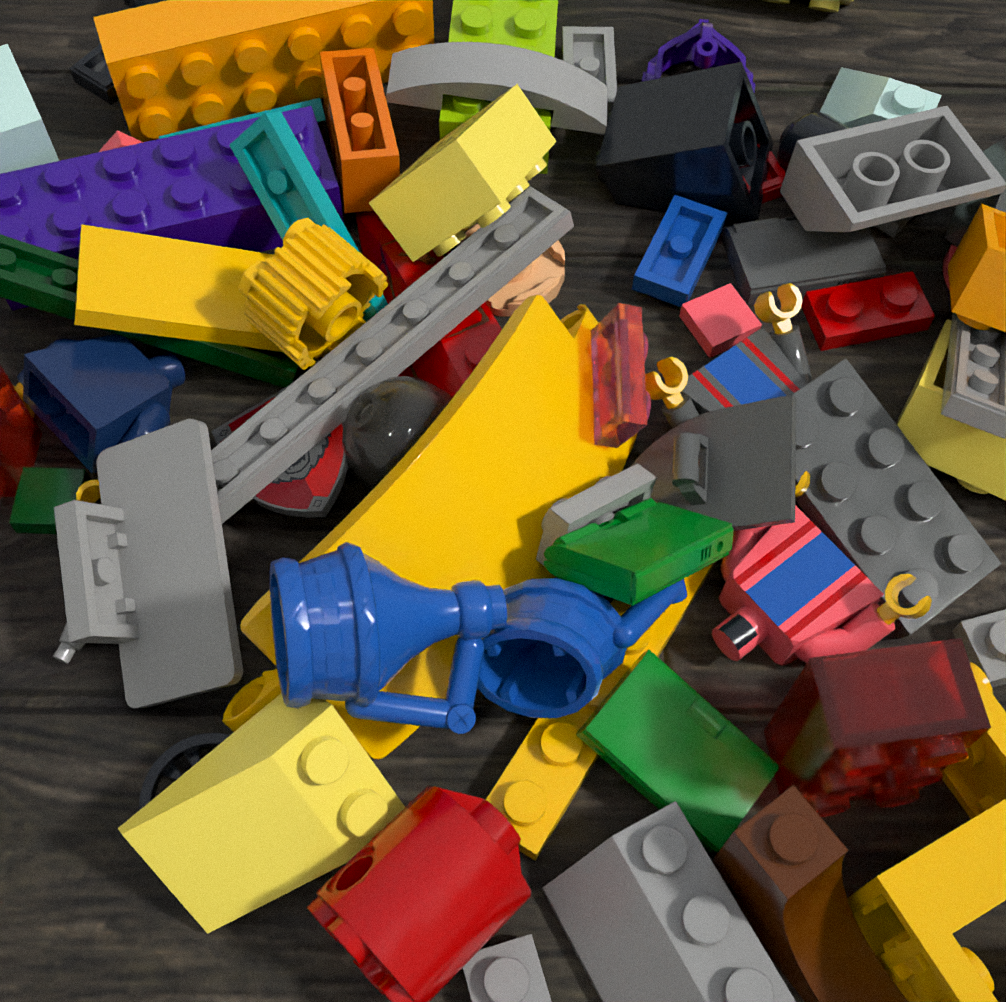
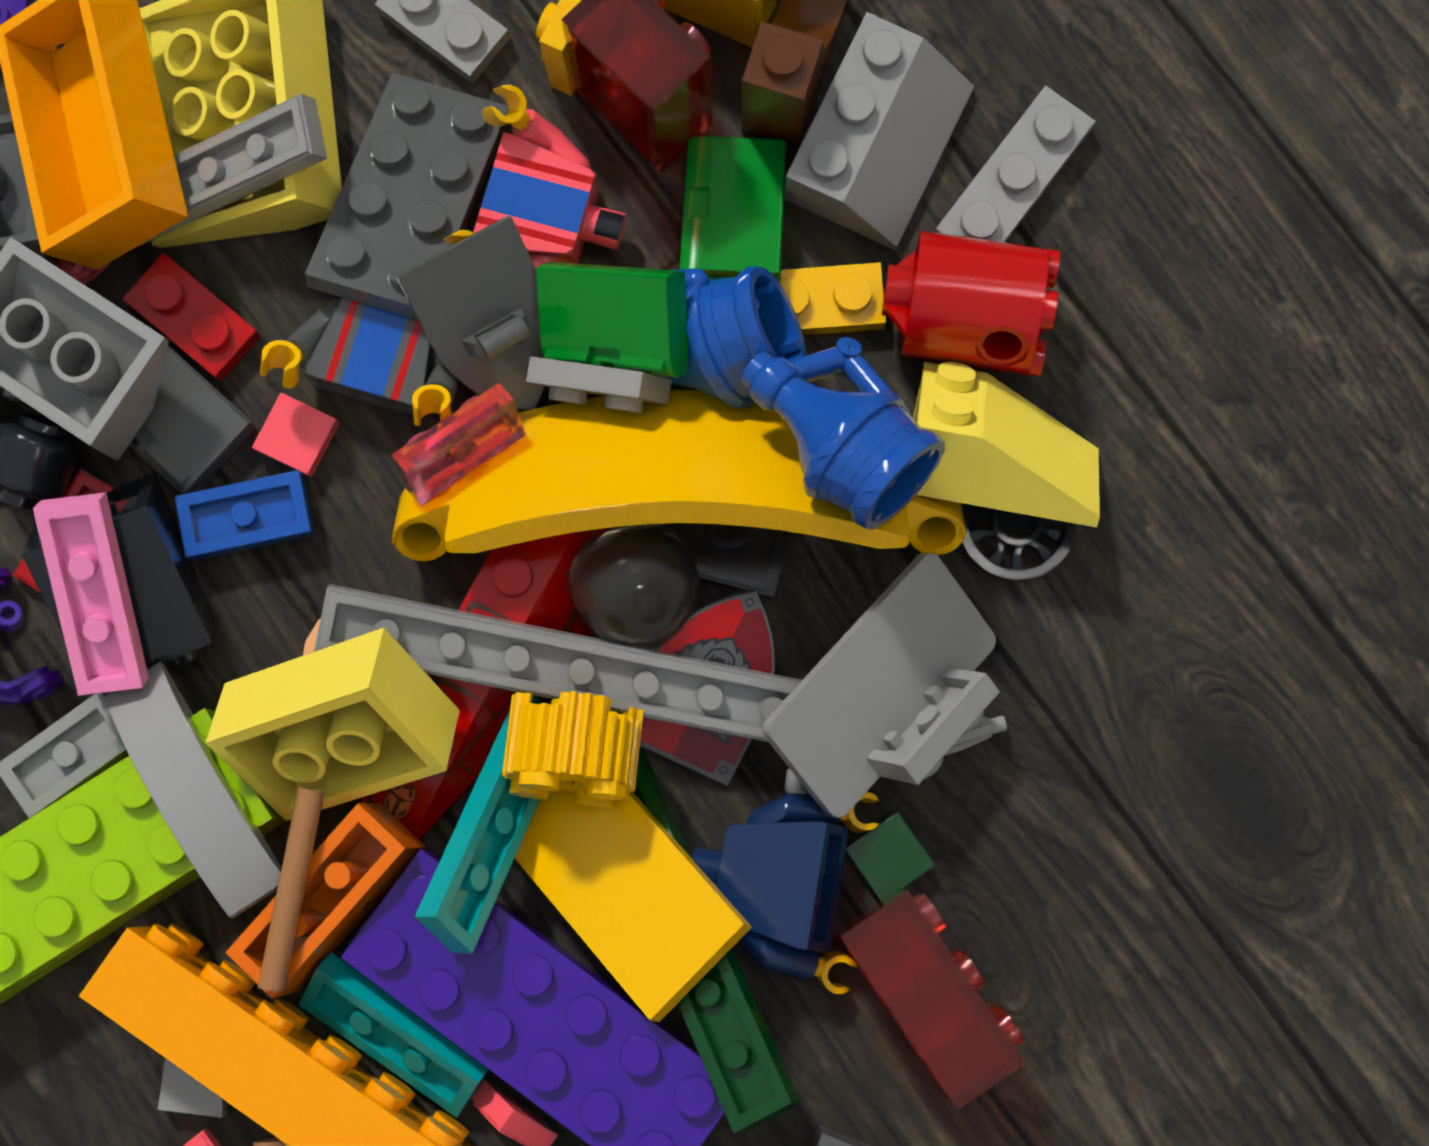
camera: 120 degrees left, 20 degrees up
none -> bright pink plate [33,492,149,696]
none -> medium nougat bar [257,787,325,992]

